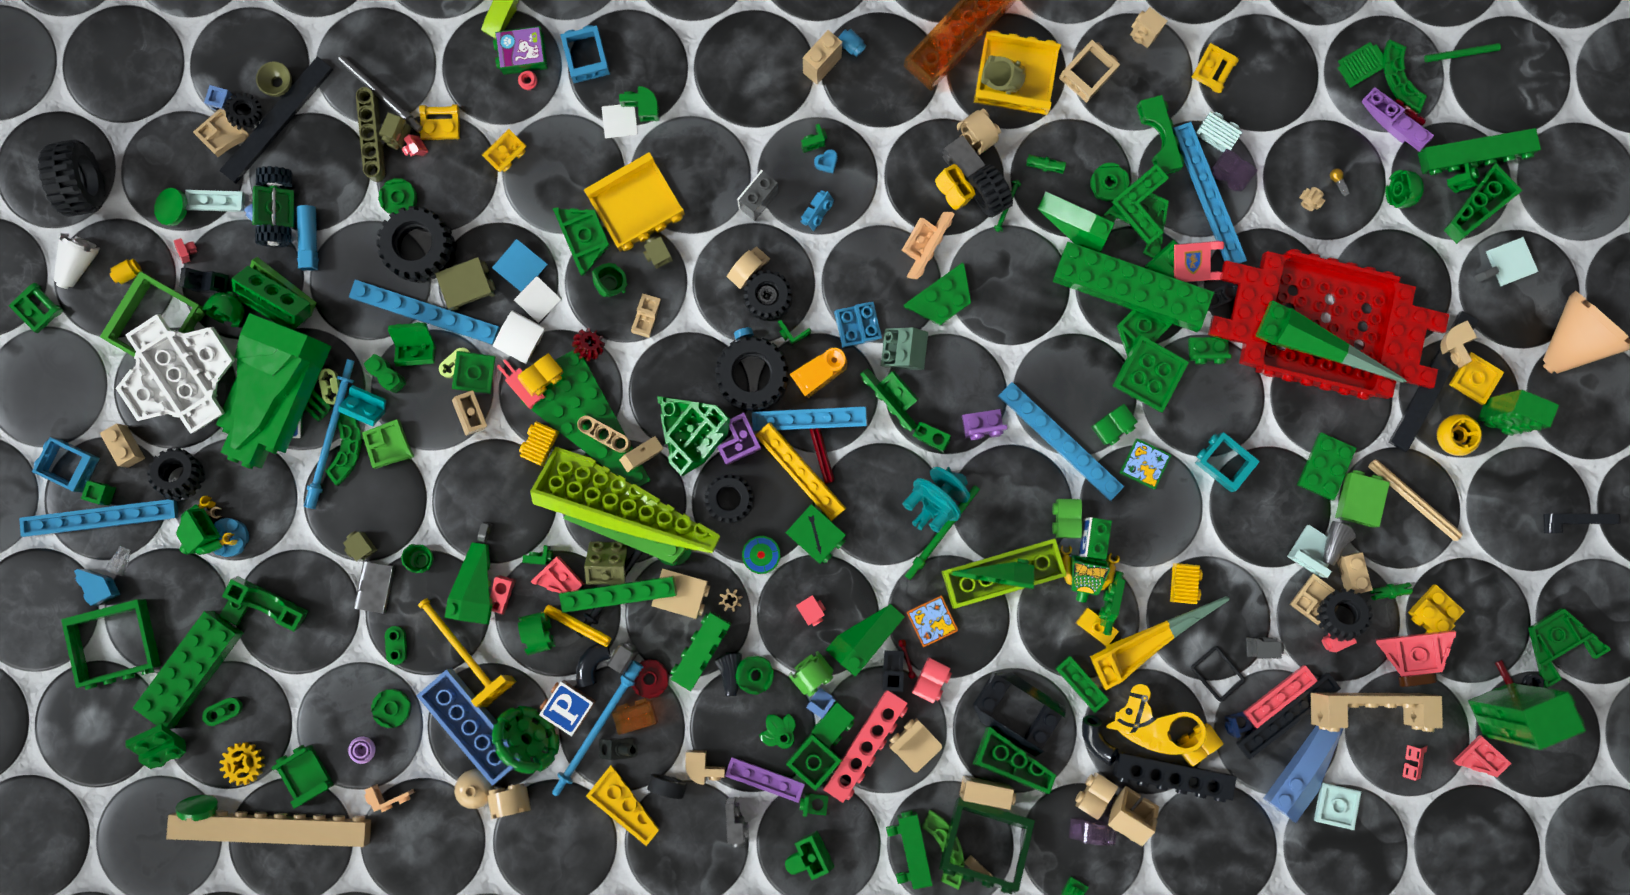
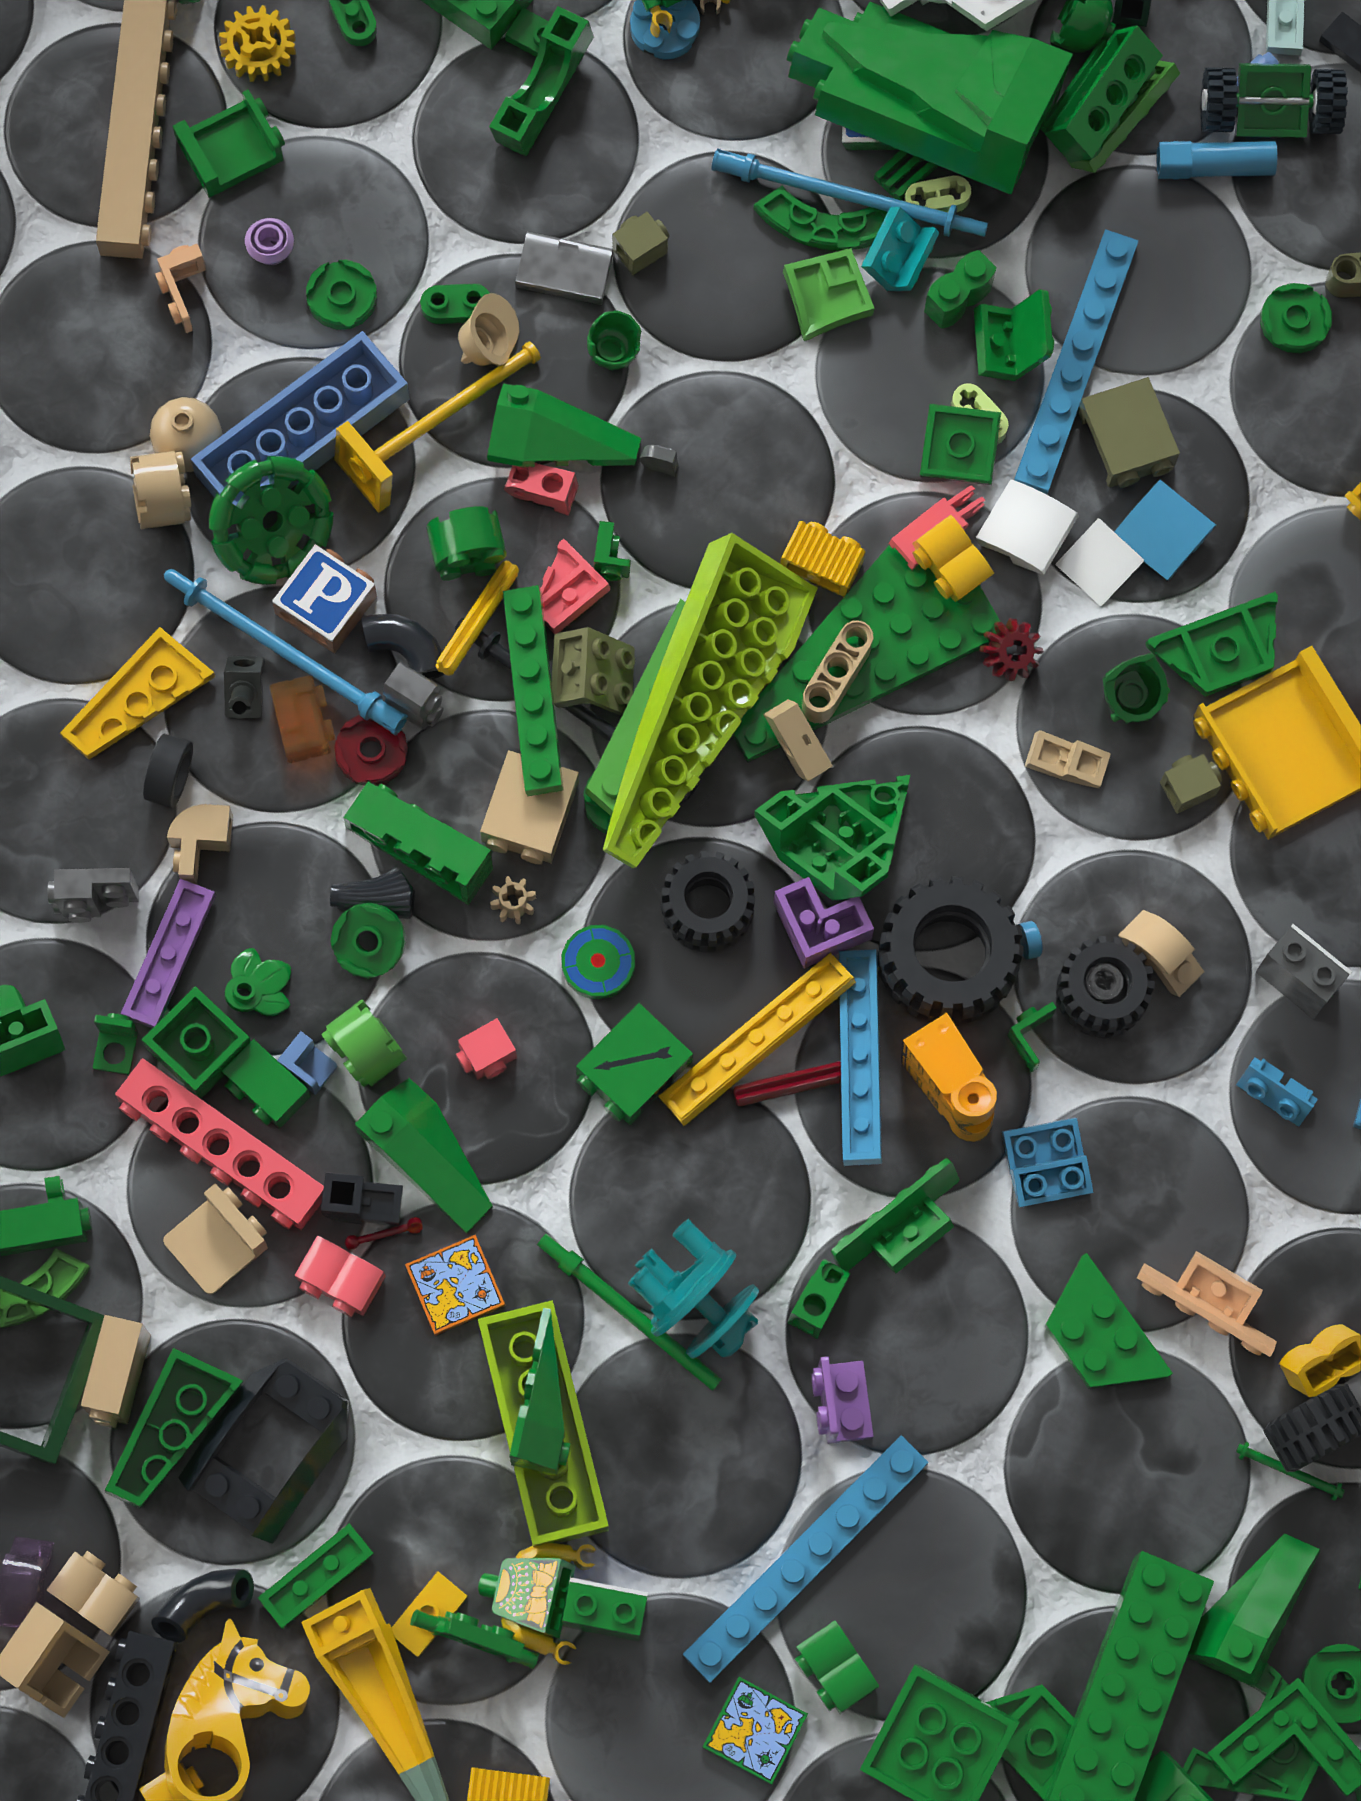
camera: 90 degrees right, 10 degrees down
black tyre [376,206,455,283] -> none
tan brick [452,390,487,436] -> none
sand green slope [881,327,928,370] -> none
bright green brick [1052,499,1082,539] -> none
none -> tan piece [458,293,519,366]

